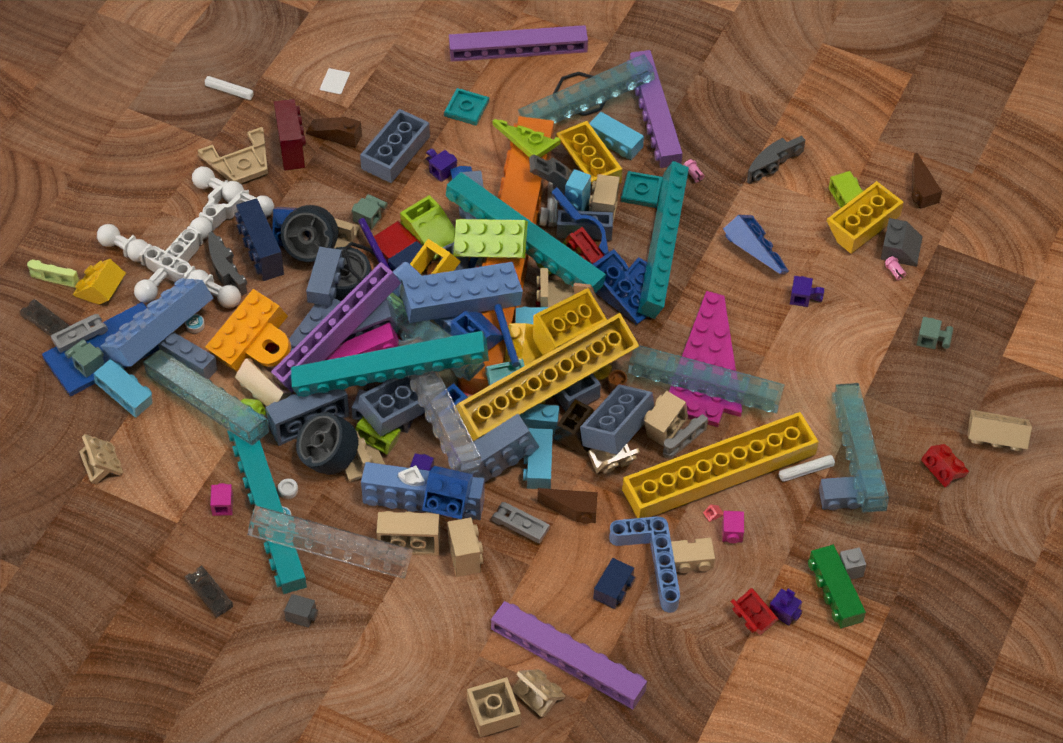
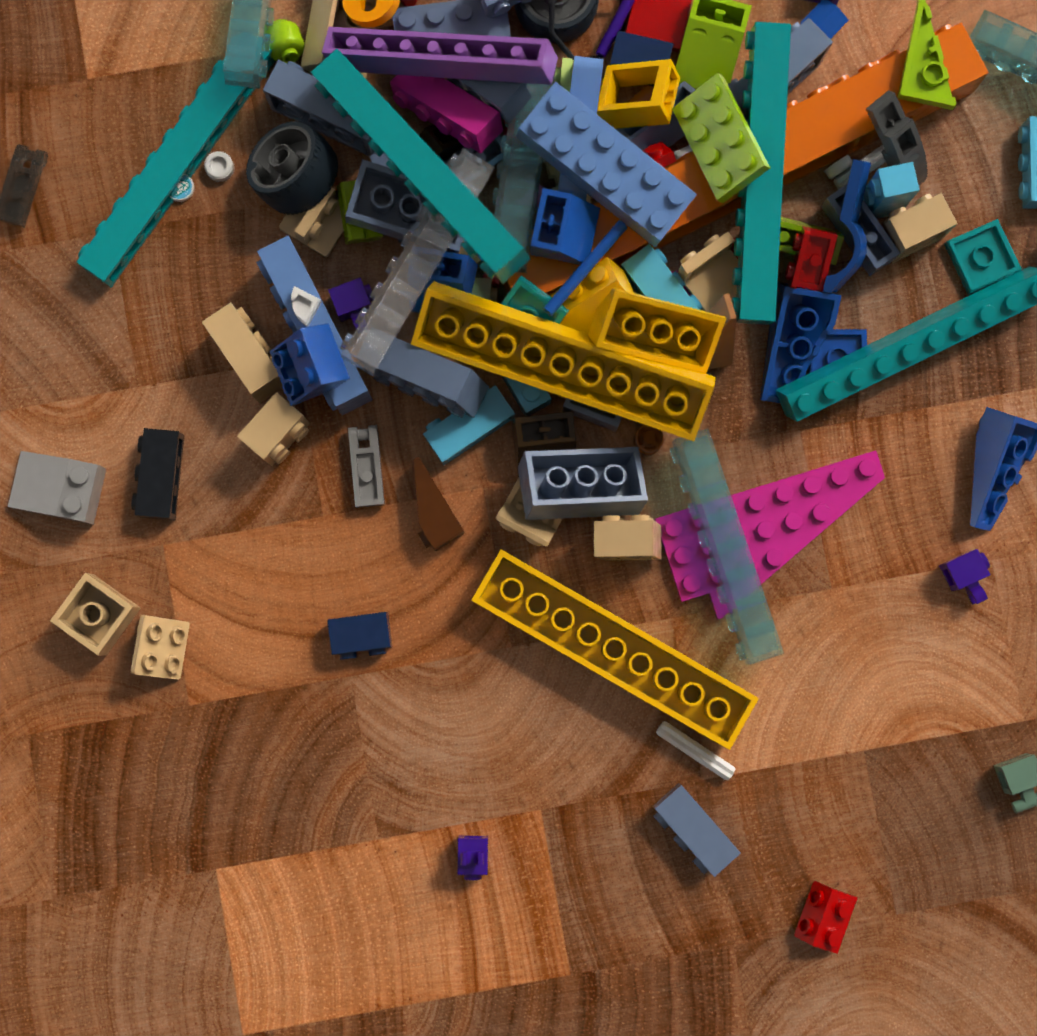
camera: 55 degrees right, 30 degrees up
dark pink brick [210,483,233,516] -> none
clear brick [248,505,413,579] -> none
dark grey brick [284,594,318,628] -> none
medium lavender brick [491,601,647,710] -> none
yellow slope [556,121,622,185] -> none
medium blue beam [609,516,680,613] -> none
light grey plate [663,414,708,459] -> none
tan brick [671,538,715,573] -> none
coral piece [703,504,723,522] -> none
dark pink brick [722,511,744,544] -> none
red bracket [730,588,779,635] -> none
green brick [808,544,866,629] -> none
clear light blue brick [832,383,889,512] -> none
light grey brick [839,547,866,580] -> none
tan slope [967,410,1032,451] -> none
none -> light grey slope [8,451,106,525]
none -> black brick [131,428,184,521]

